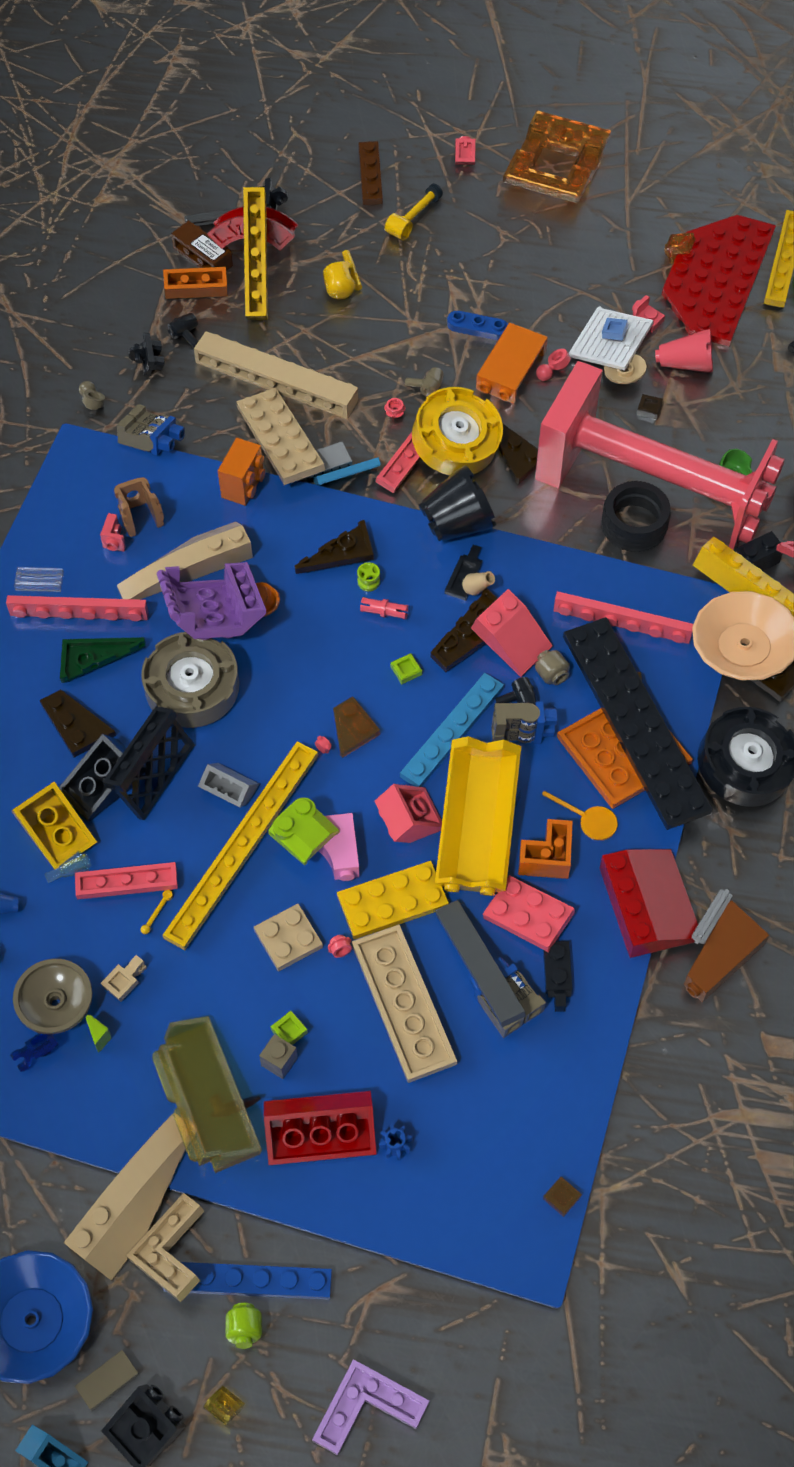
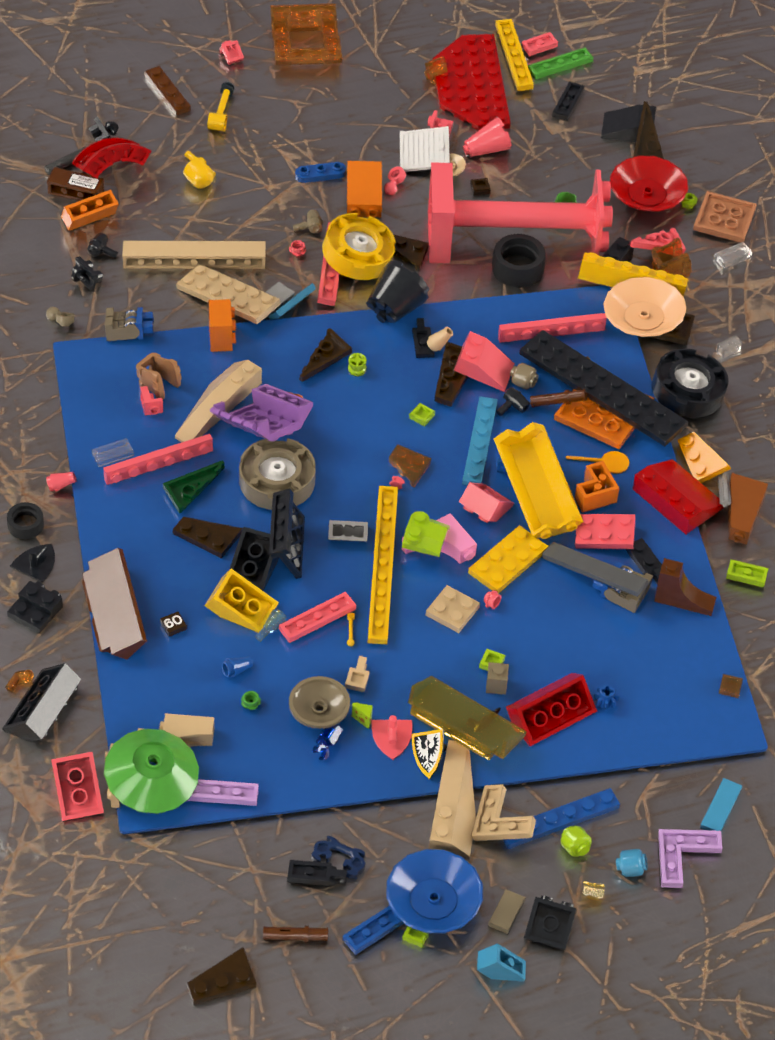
camera: 30 degrees left, 10 degrees down
yellow brick [243,187,268,320] -> none
tan plate [352,925,457,1083] -> none
coral pin [360,597,409,620] -> none
dark tan hips [491,701,557,744] -> none
medium blue plate [602,318,628,341] -> none
none -> coral shield [371,715,412,760]
none -> shield [412,729,447,779]
none -> reddish brown pin [530,389,587,408]
none -> dark azure head [616,849,648,877]
none -> reddish brown arch [654,558,716,616]
none -> light orange wing [677,432,731,483]
none -> dark azure tile [700,778,742,831]
none -> lime plate [726,559,769,588]

